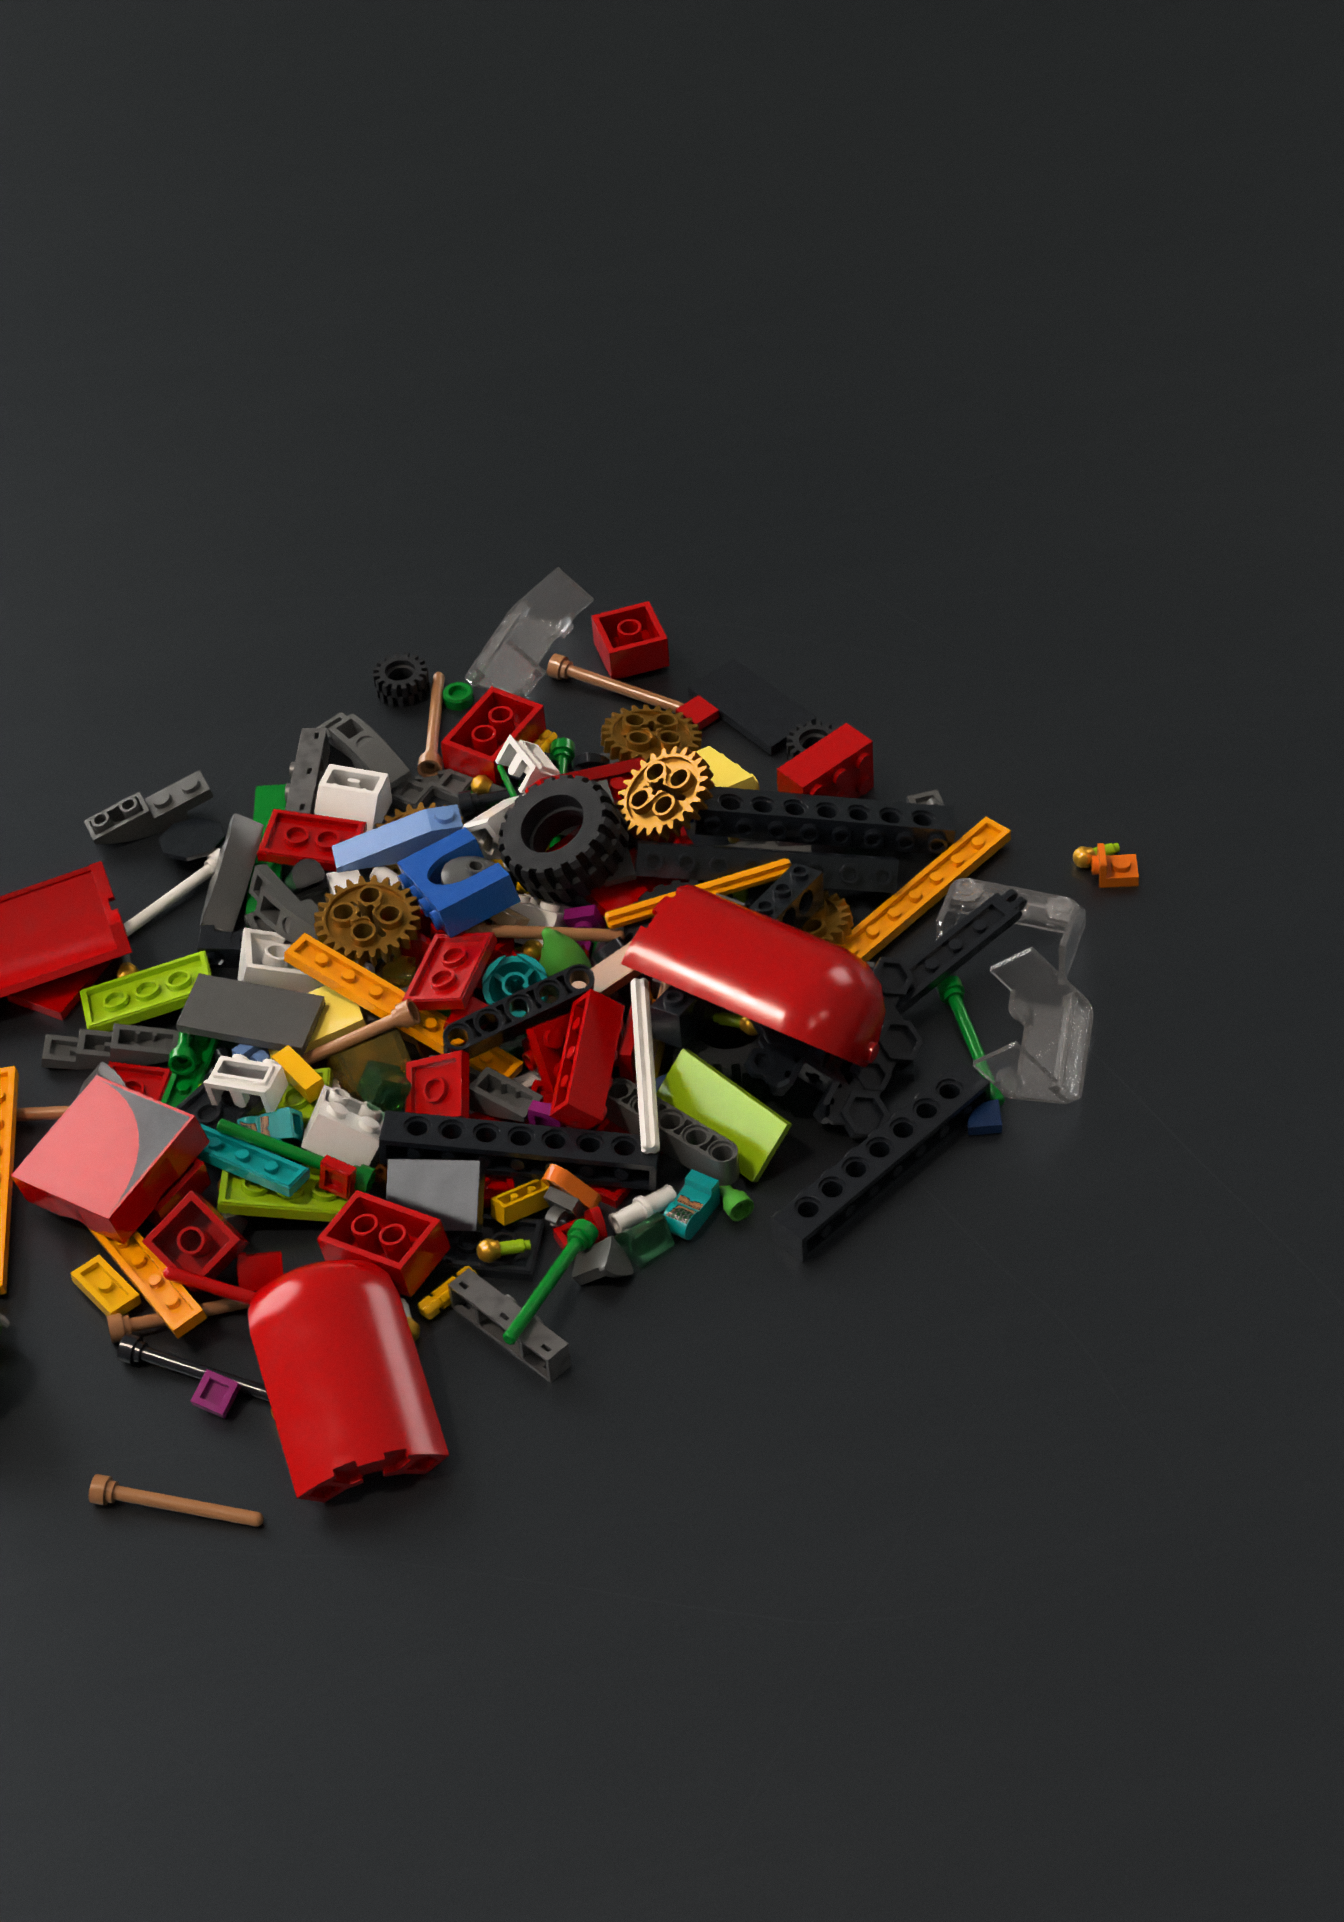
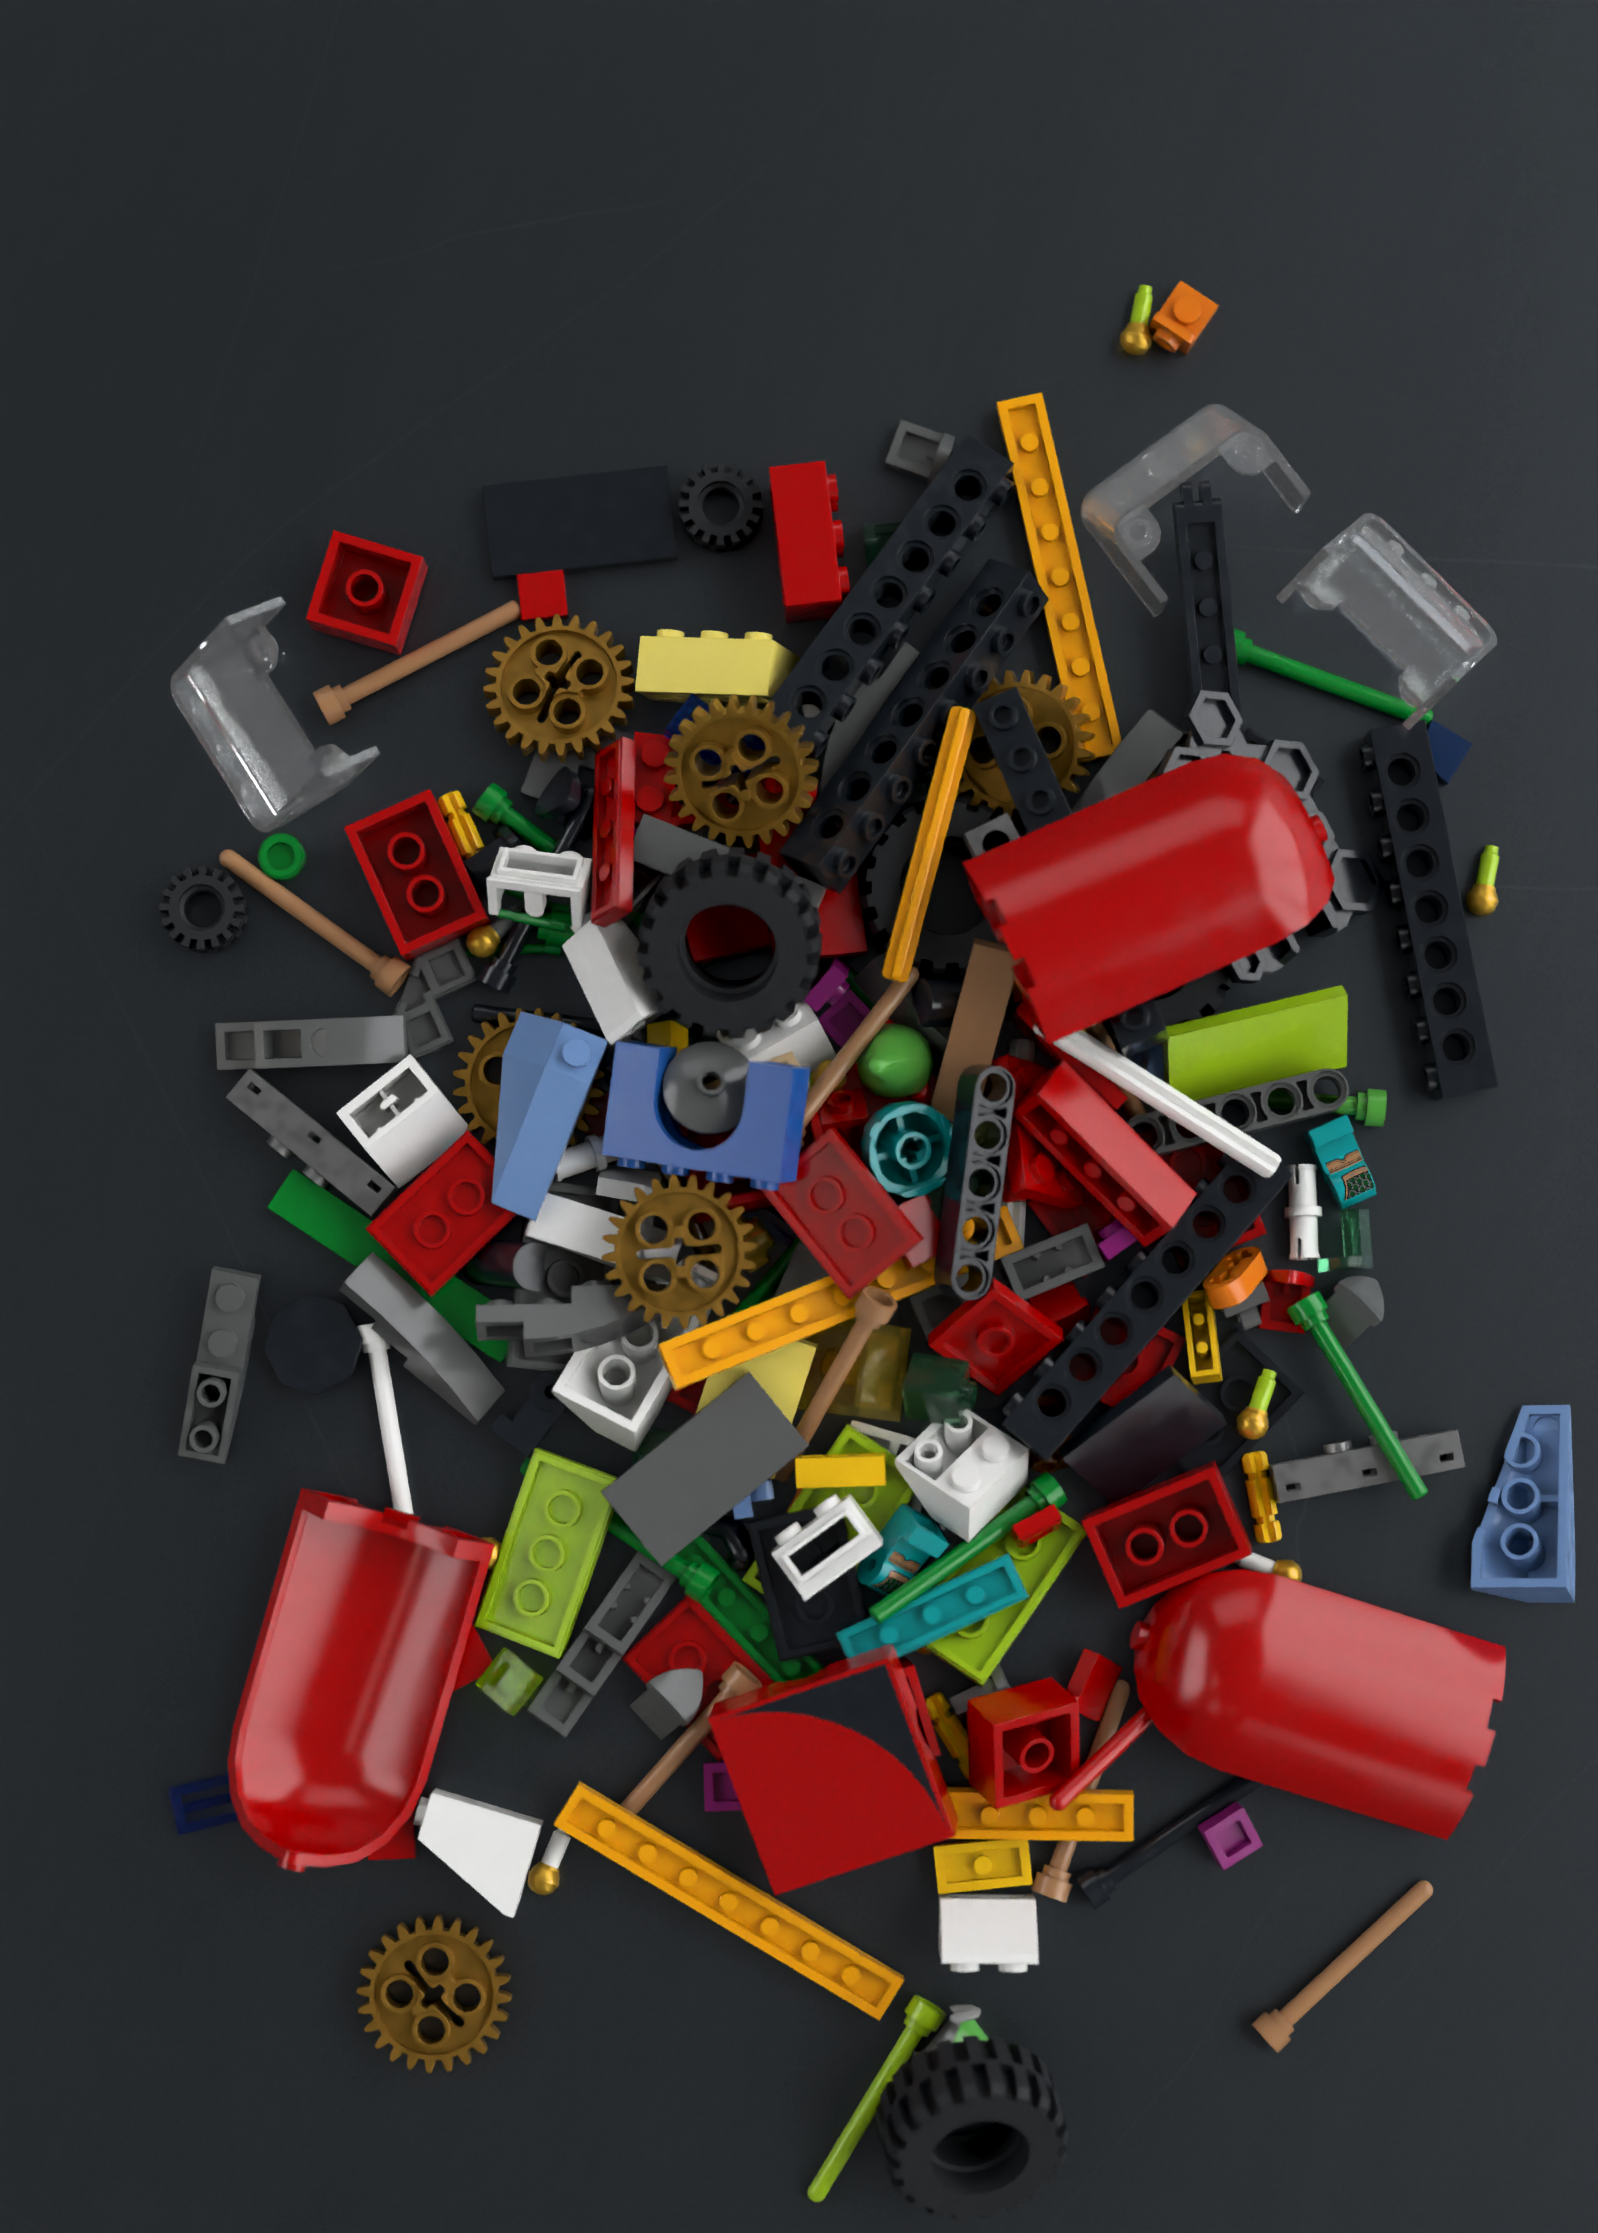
camera: 60 degrees left, 40 degrees up
none -> clear neon green tile [475,1647,544,1716]
none -> white slope [938,1893,1038,1972]
none -> piece [1465,845,1499,916]
none -> medium blue wedge [1471,1405,1576,1603]

